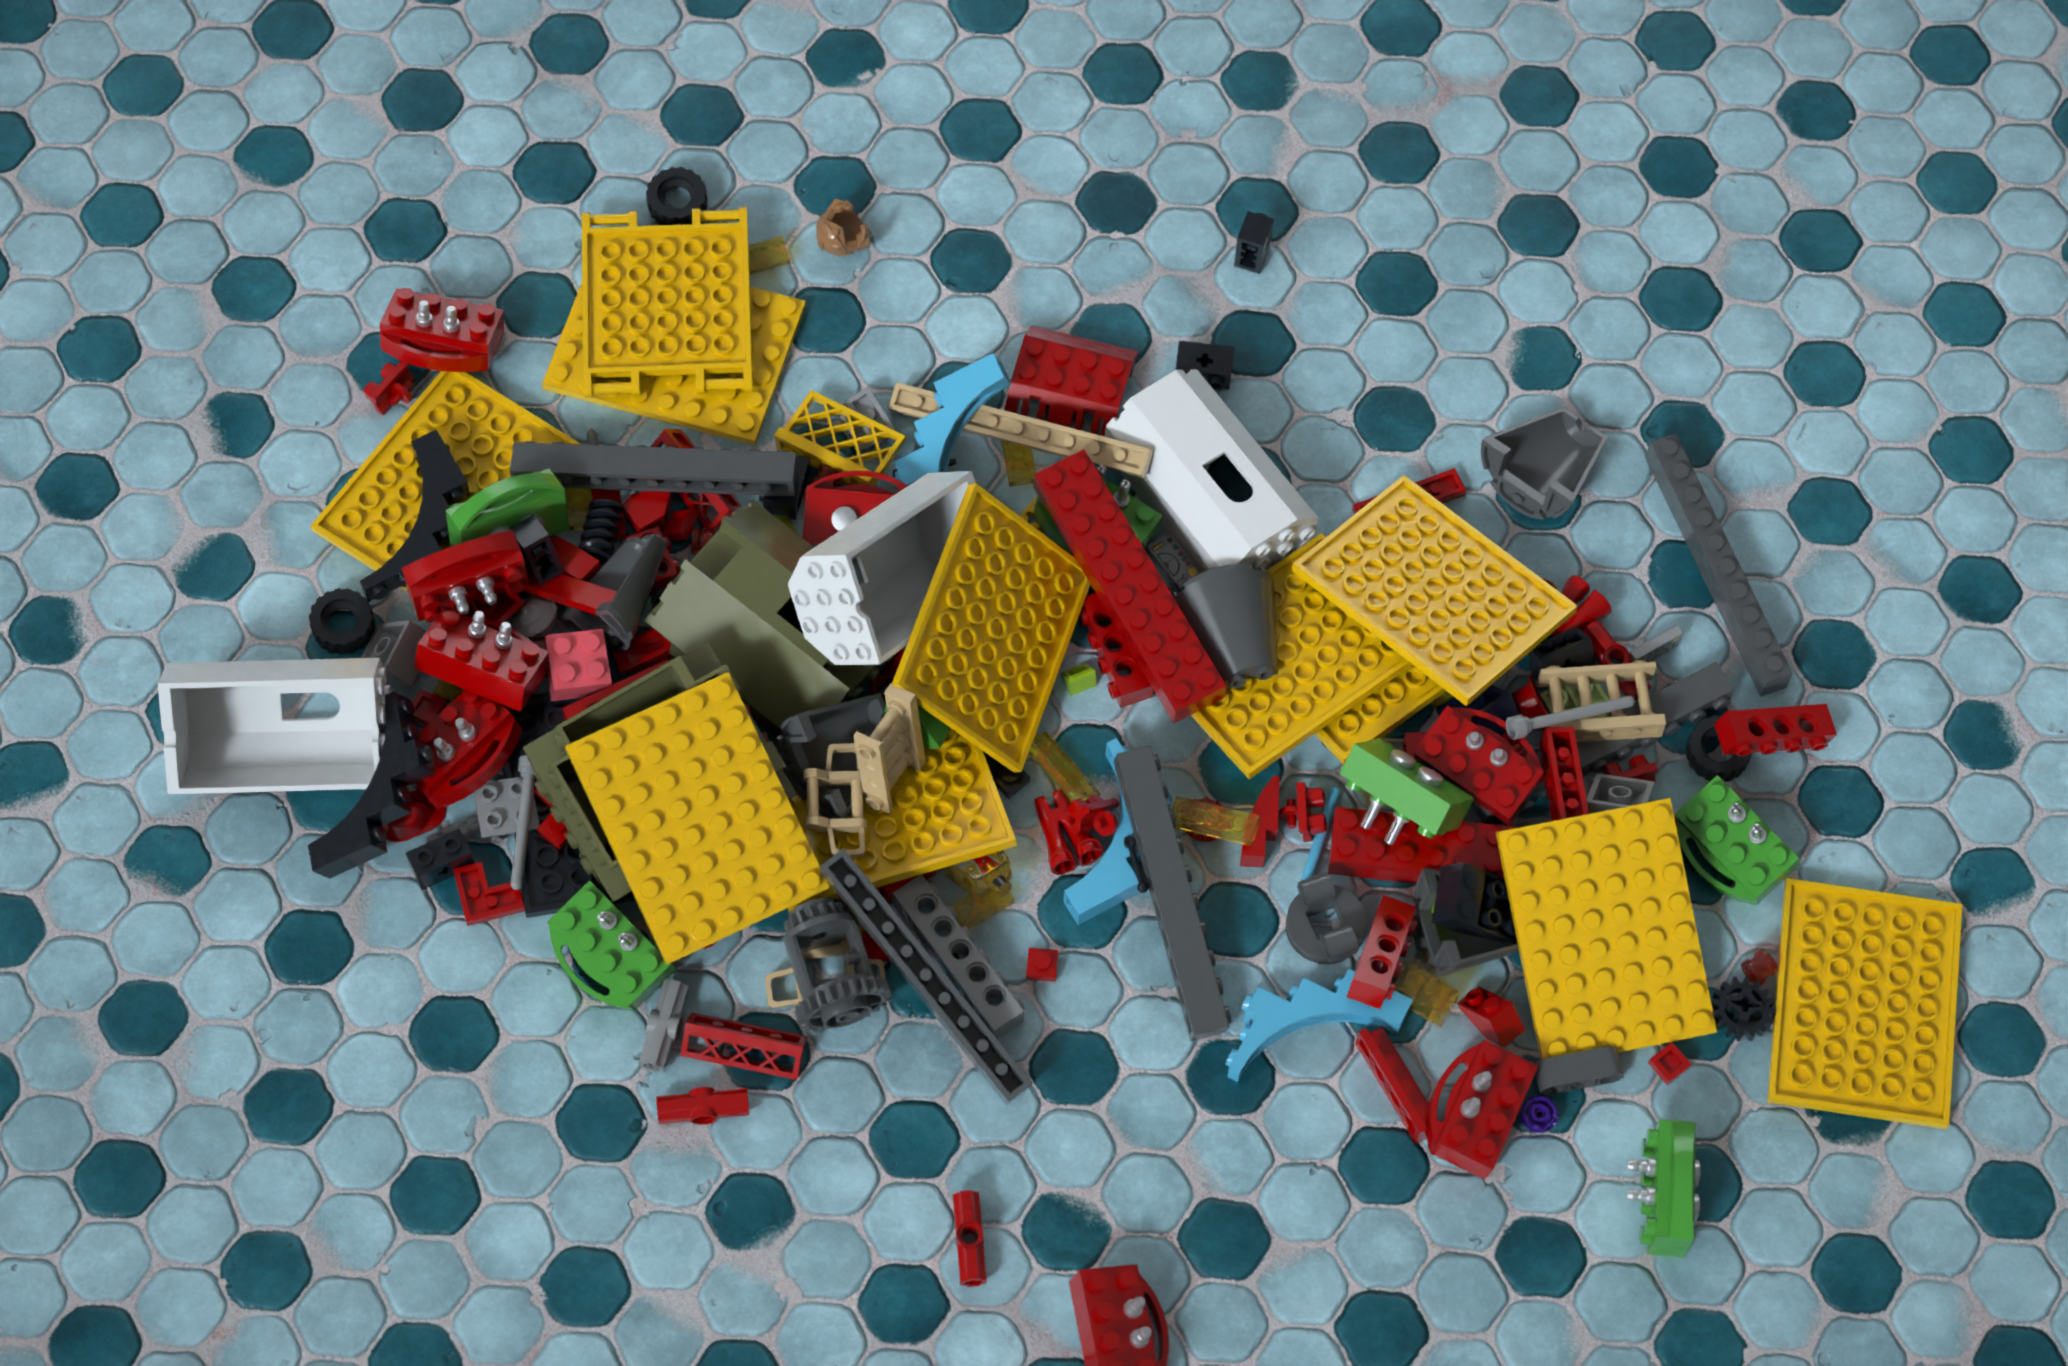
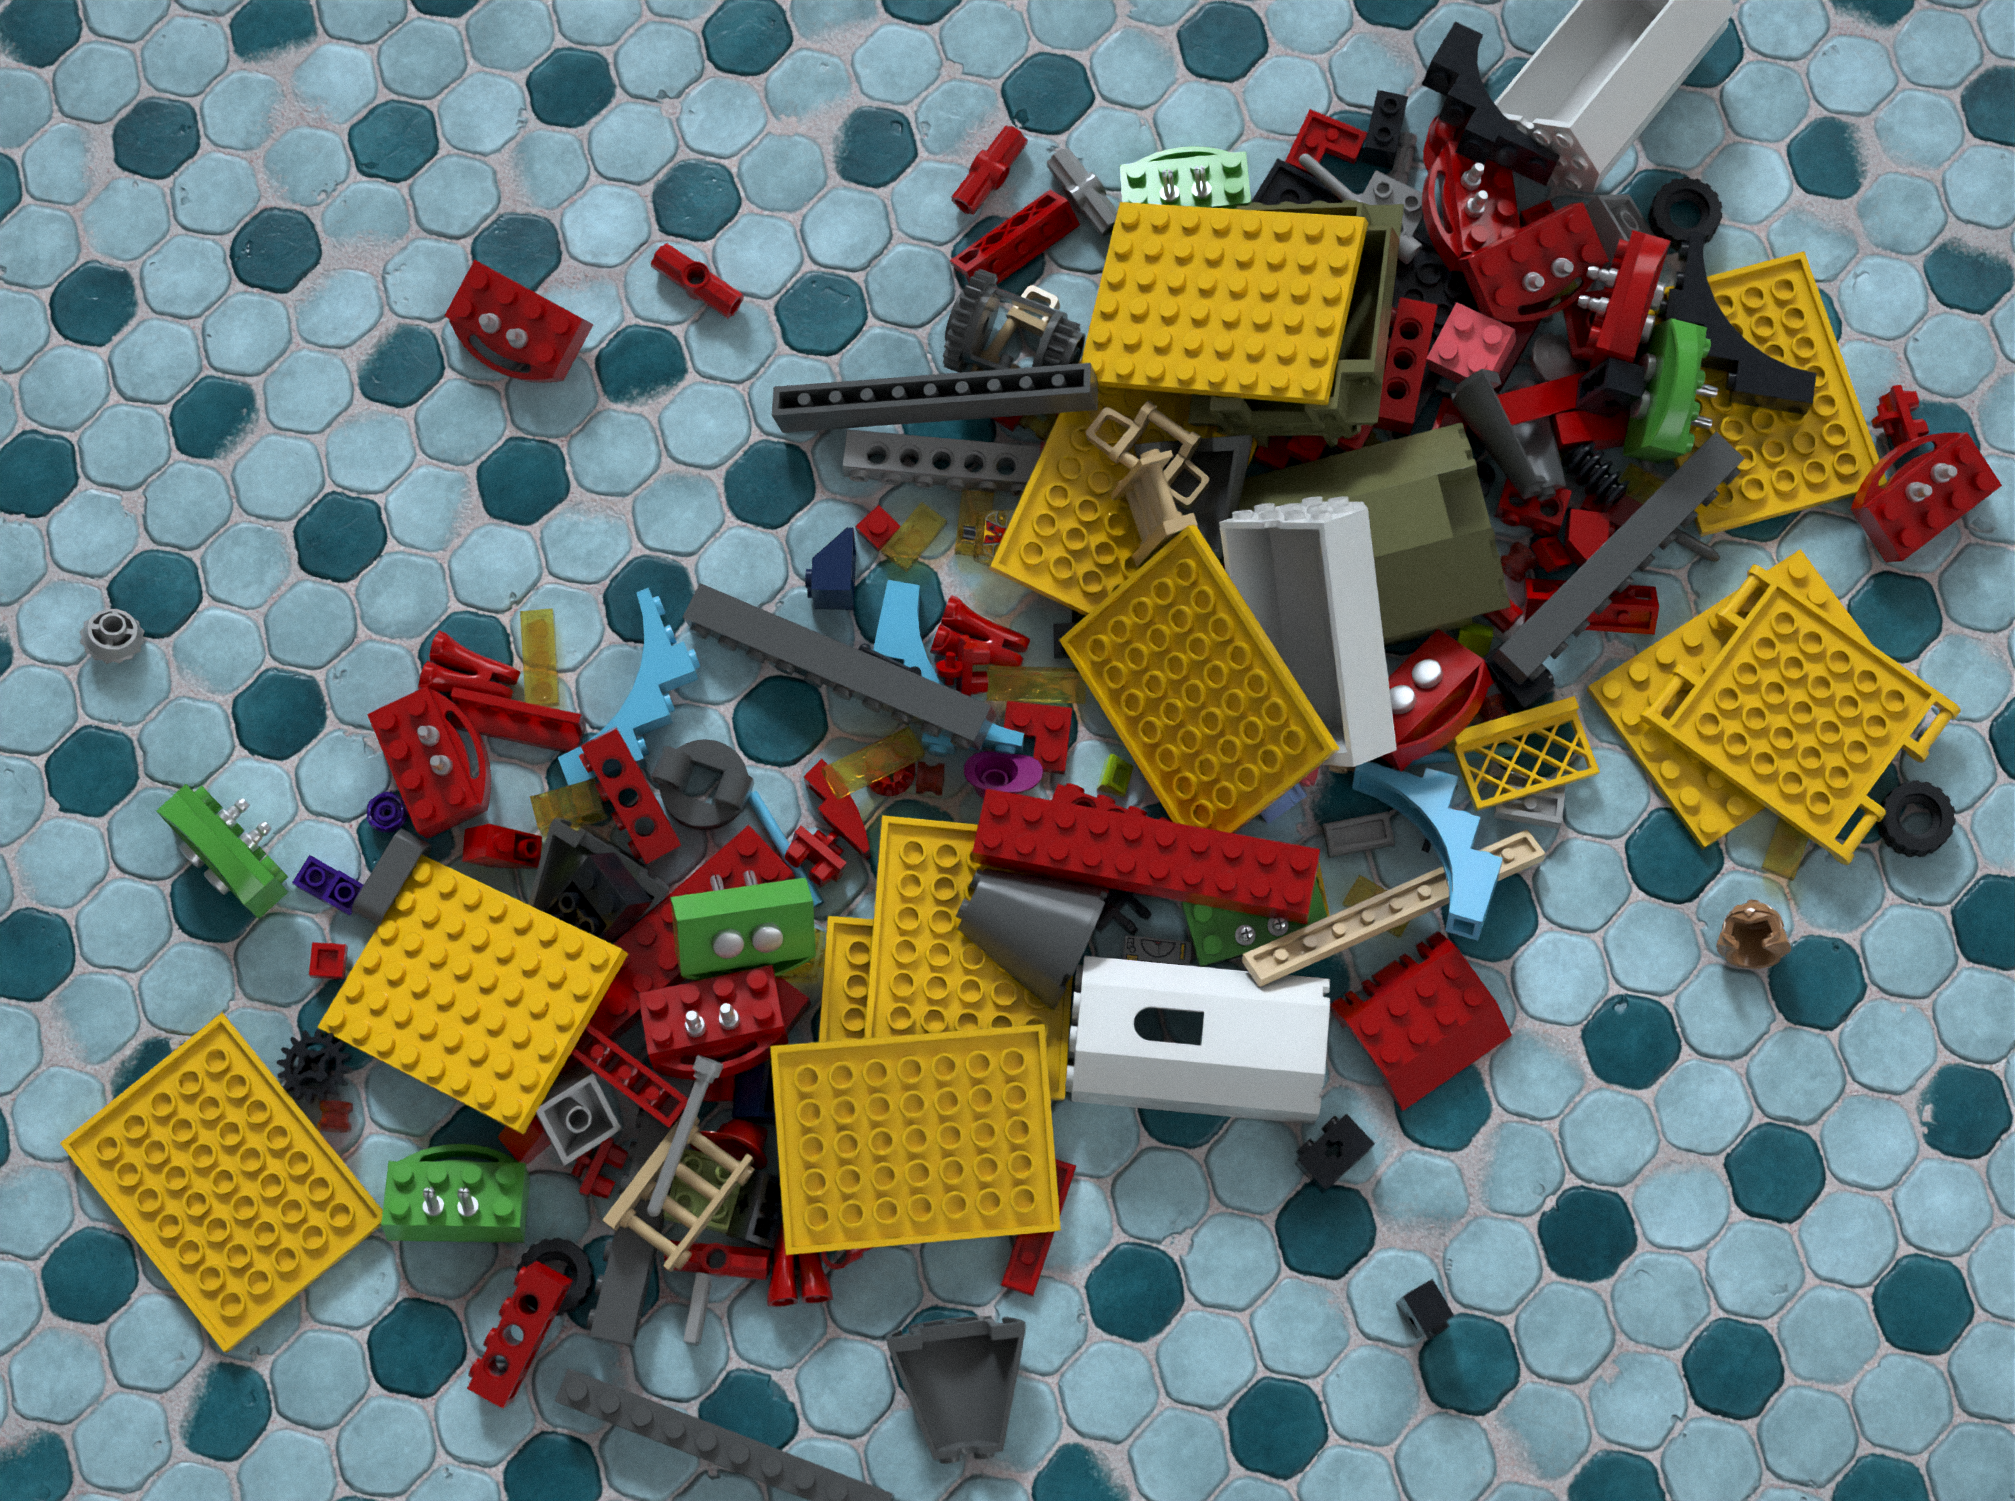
camera: 135 degrees right, 10 degrees up
none -> dark purple slope [292,855,364,916]
none -> red piece [418,631,521,699]
none -> clear yellow plate [520,608,560,707]
none -> dark blue slope [805,527,857,610]
none -> clear yellow plate [881,502,947,573]
none -> clear red wheel [916,761,945,796]
none -> magenta piece [964,751,1043,799]
none -> red plate [1004,701,1072,774]

